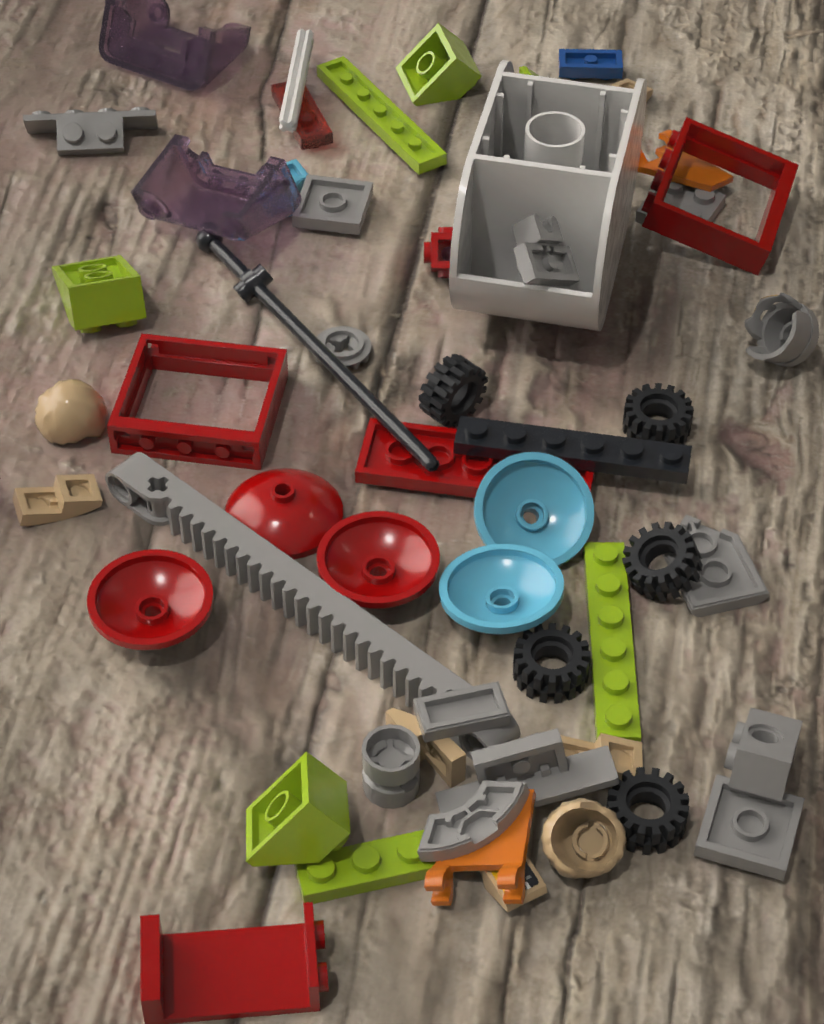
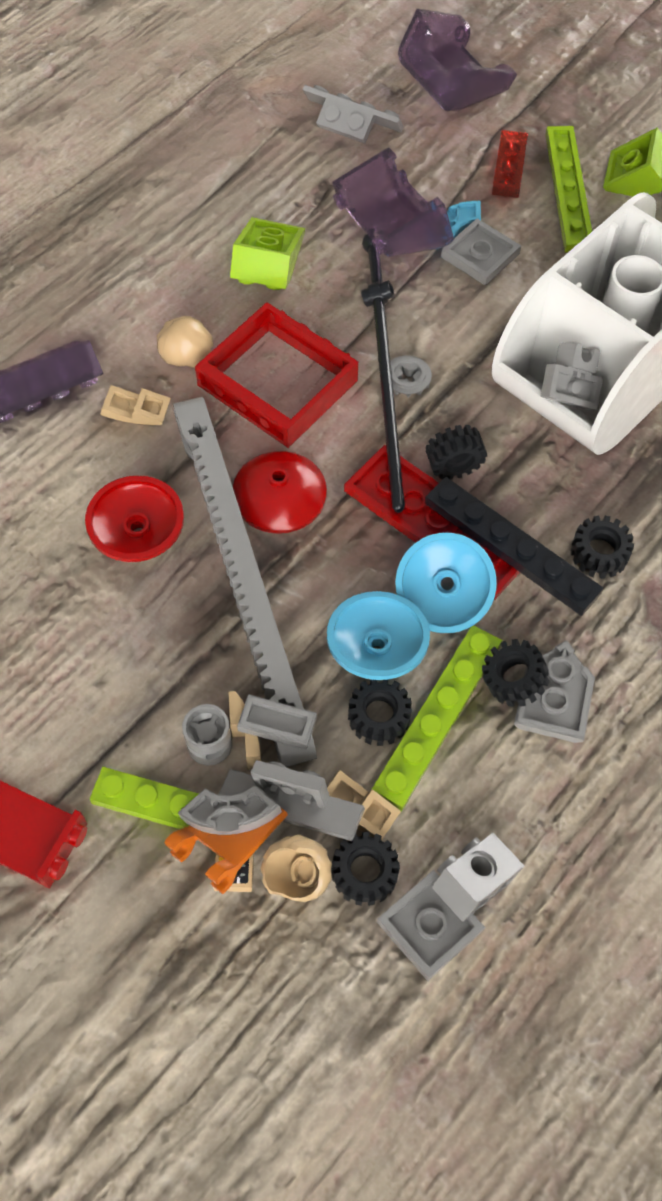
camera: 30 degrees right, 15 degrees up
lime slope [246,751,351,867] -> none
white axle [279,29,314,133] -> none
red dish [316,511,440,609] -> none

